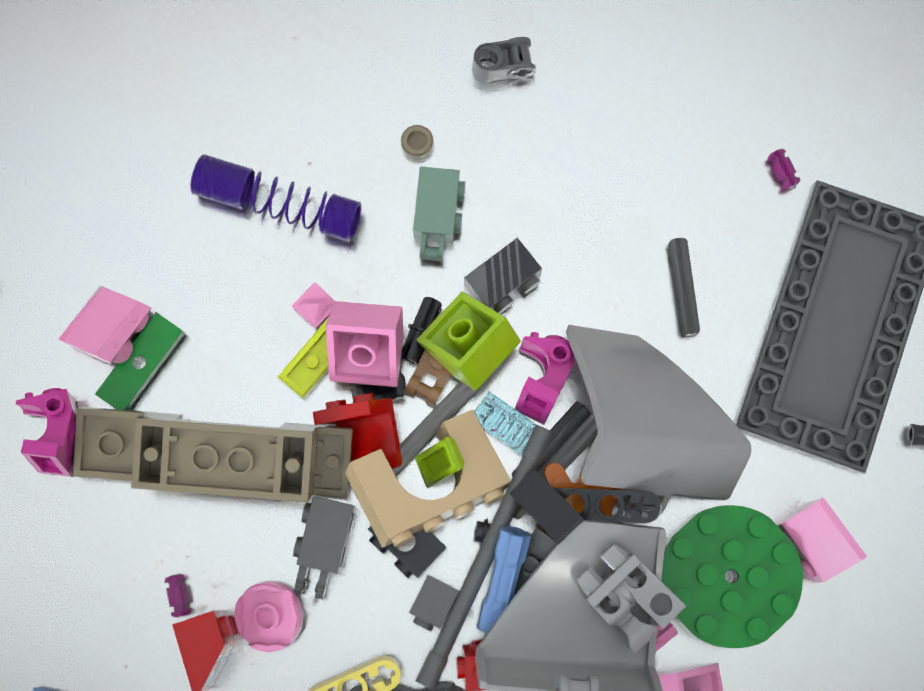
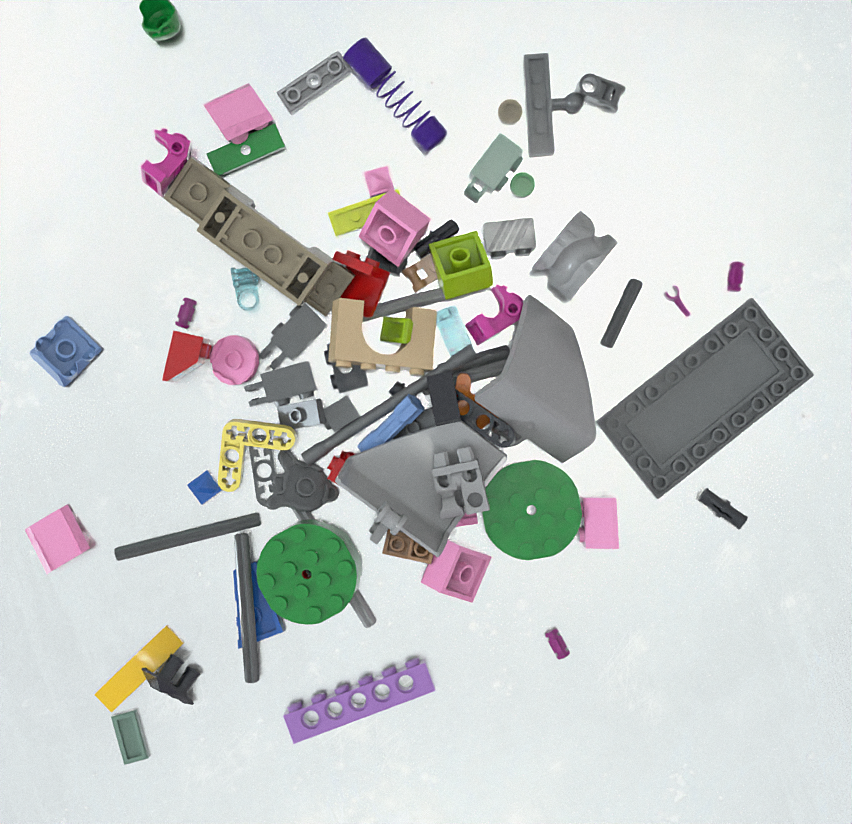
camera: 30 degrees right, 10 degrees up
none -> clear light blue piece [230,267,262,313]
none -> dark grey hinge [244,360,319,407]
none -> light grey tile [276,50,352,114]
none -> plate [277,398,325,429]
none -> tile [510,172,535,198]
none -> dark grey plate [523,53,584,156]
none -> light grey piece [531,209,619,301]
none -> magenta hand [665,285,691,318]

